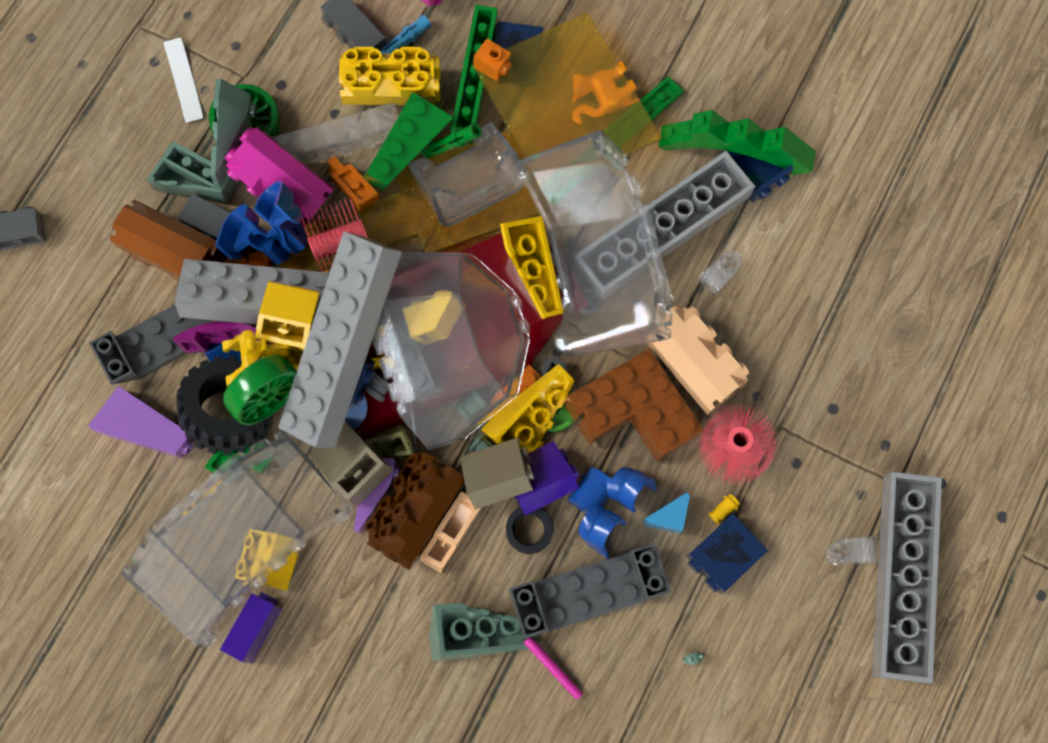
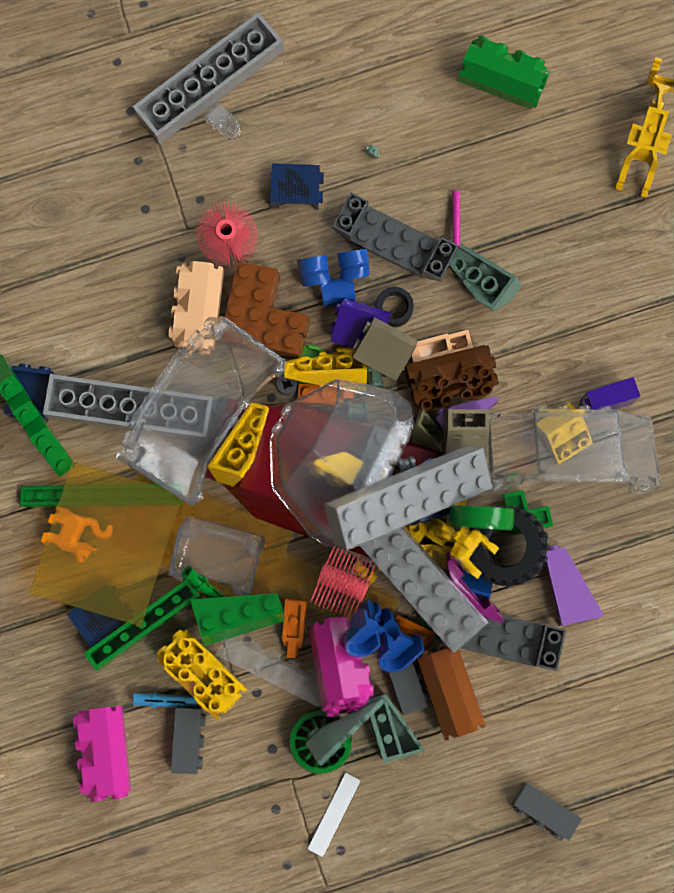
camera: 130 degrees left, 5 degrees up
yellow slope [255,281,320,348] -> none
orange brick [473,39,512,81] -> none
dark azure slope [643,493,690,534] -> none
clear piece [697,251,742,296] -> none
yellow pin [708,494,740,525] -> none

